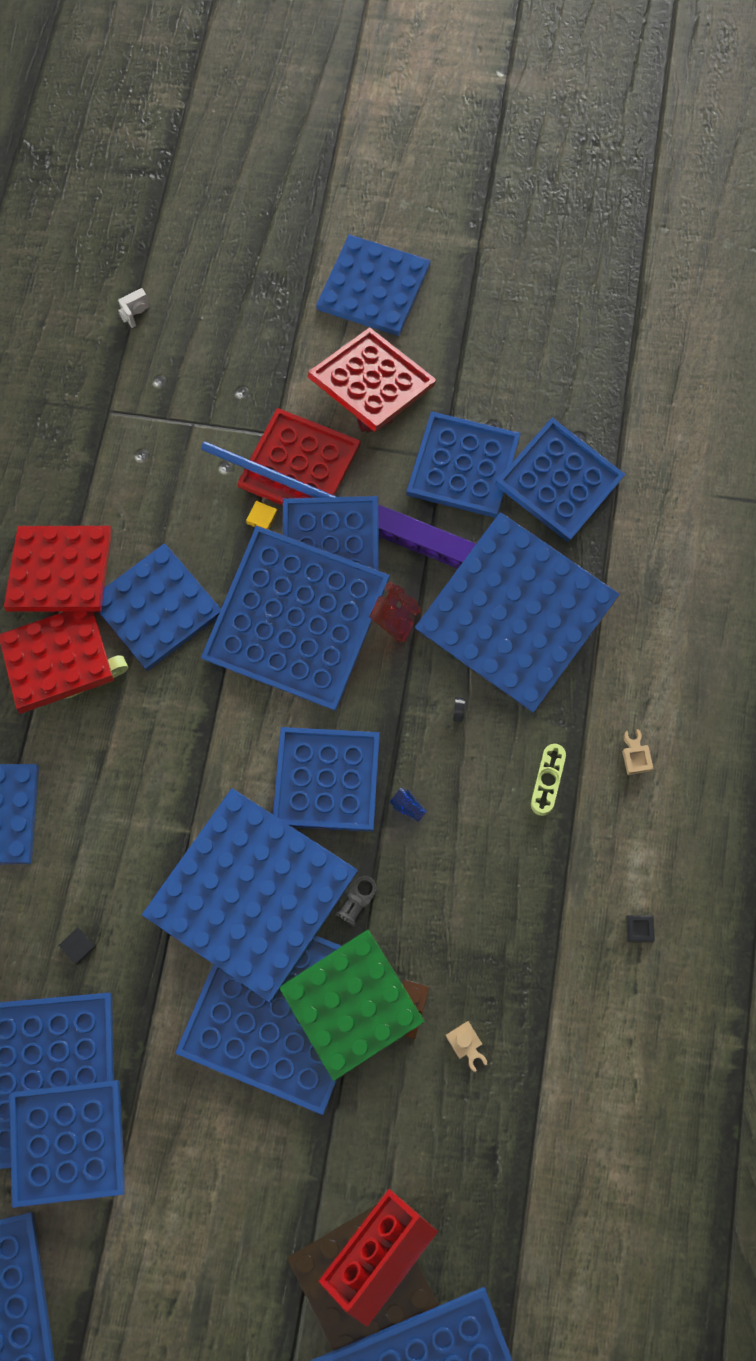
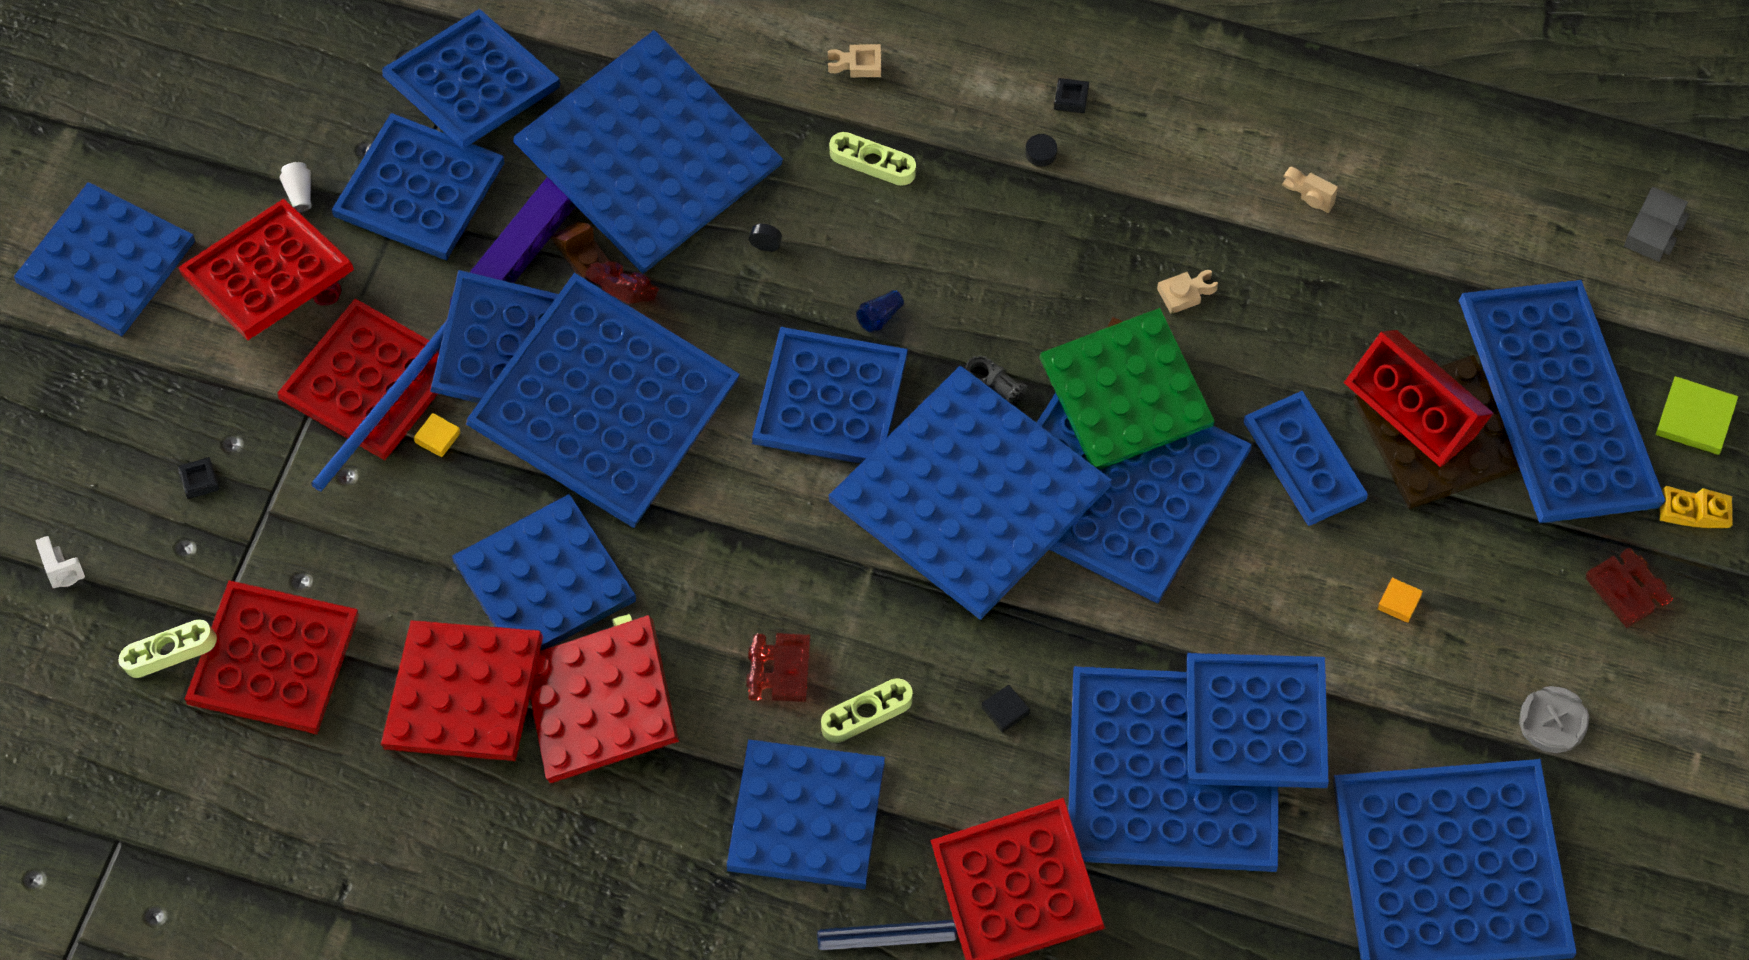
camera: 85 degrees left, 10 degrees down
none -> yellowish green beam [119,620,217,678]
none -> black tile [178,457,219,499]
none -> red plate [185,580,359,734]
none -> white cone [280,162,312,212]
none -> reddish brown slope [551,221,612,282]
none -> clear red plate [746,633,811,702]
none -> yellowish green beam [821,678,913,743]
none -> black tile [1025,134,1057,166]
none -> blue plate [1244,391,1368,526]
none -> tan plate [1282,167,1338,213]
none -> light orange tile [1377,578,1423,623]

